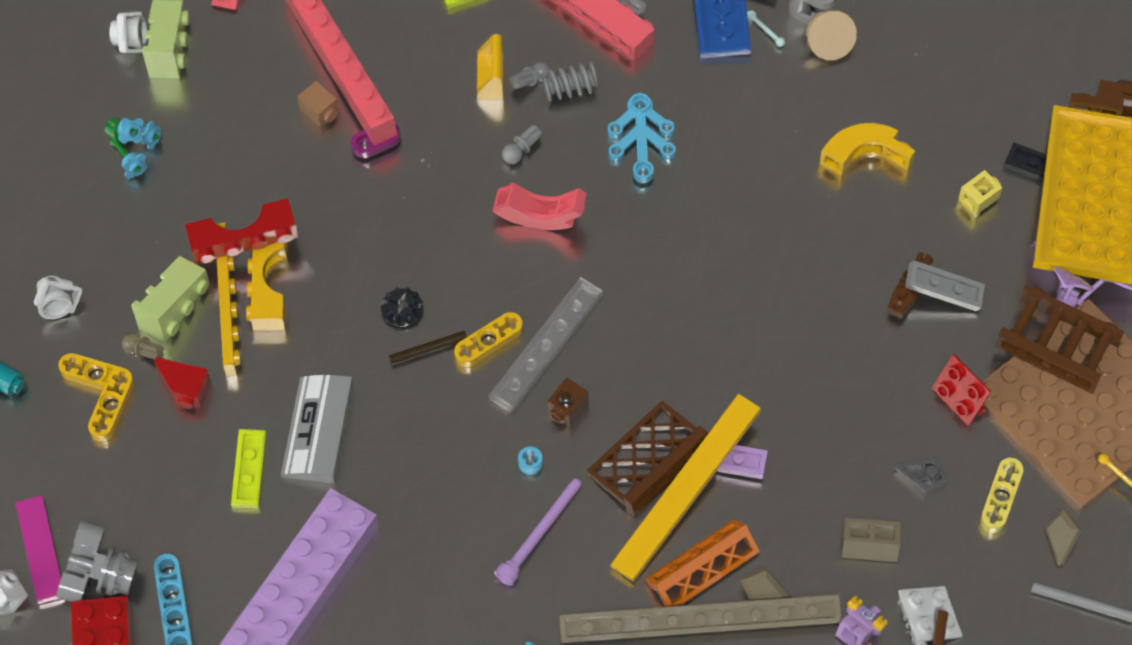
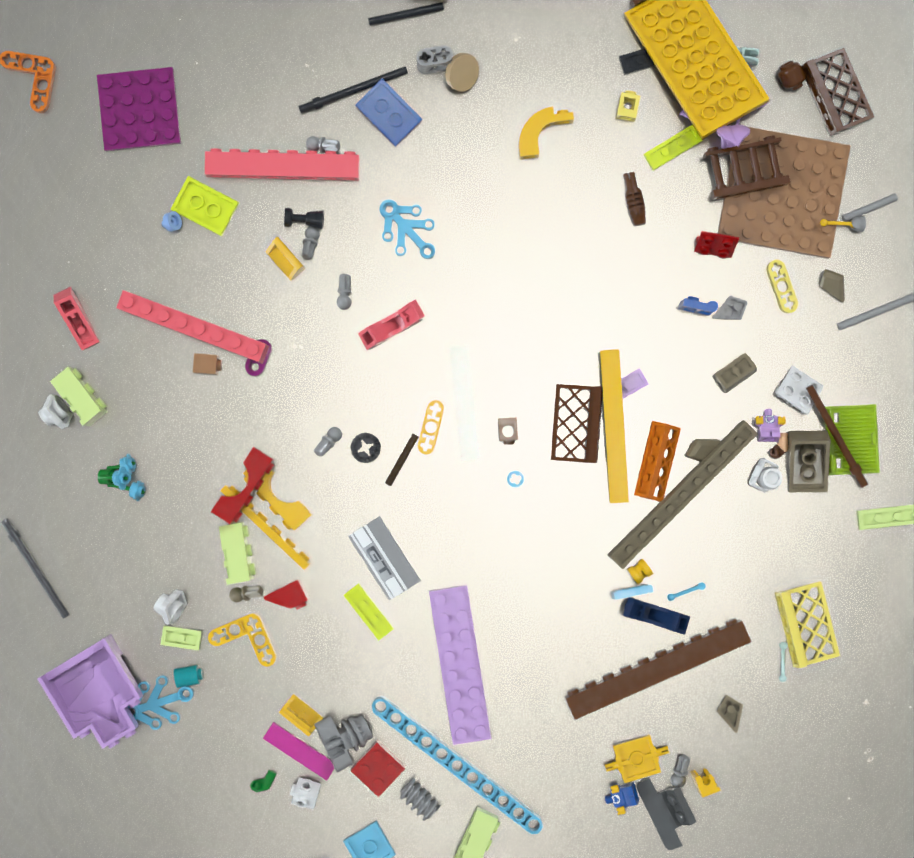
camera: 45 degrees left, 25 degrees up
lavender piece [494,478,582,586] -> none
light grey piece [542,61,598,102] -> none
light aqua hinge [747,10,785,47] -> none
light grey plate [905,260,985,311] -> none
none -> yellowish green plate [160,625,202,651]
none -> yellow hinge [279,694,323,737]
none -> black piece [284,208,324,229]
none -> light grey axle [314,427,342,457]
none -> neon yellow tile [643,124,703,171]
none -> plate [678,296,718,315]

